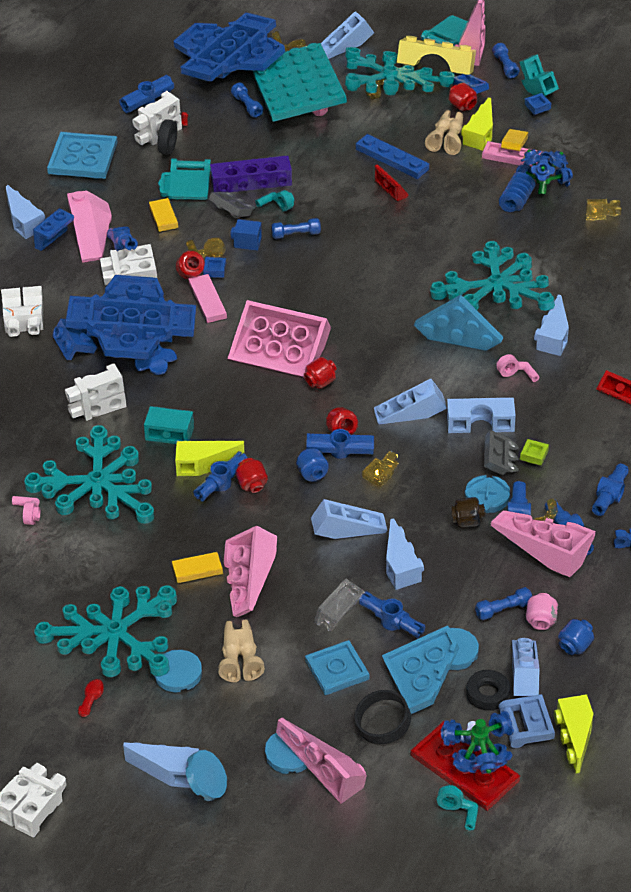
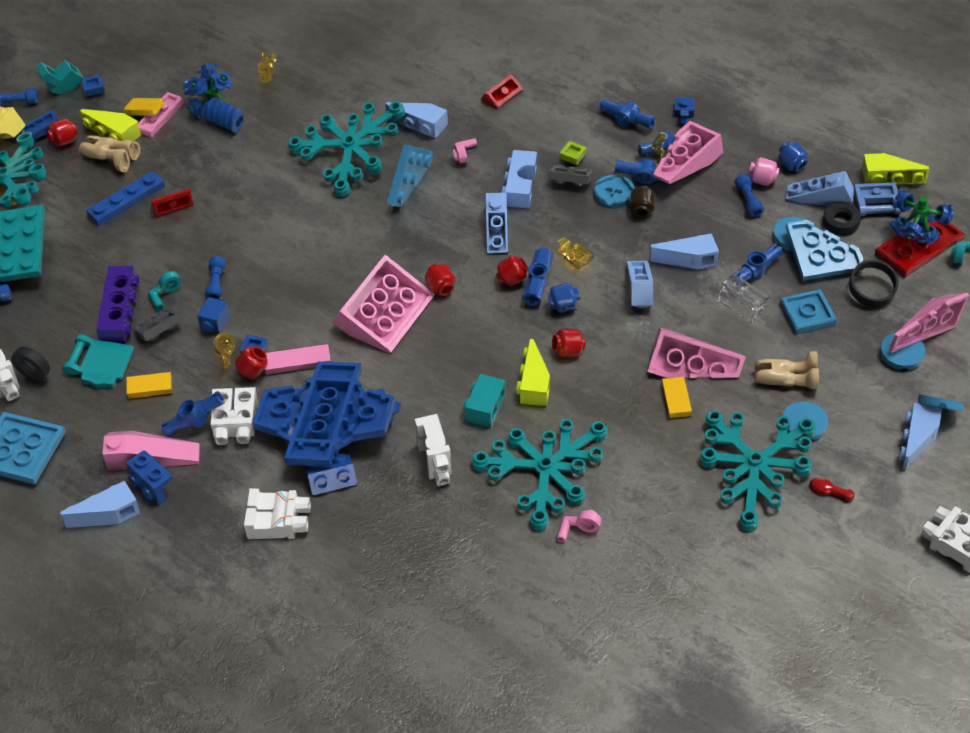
camera: 80 degrees left, 5 degrees up
blue pin [193,451,248,501] -> none

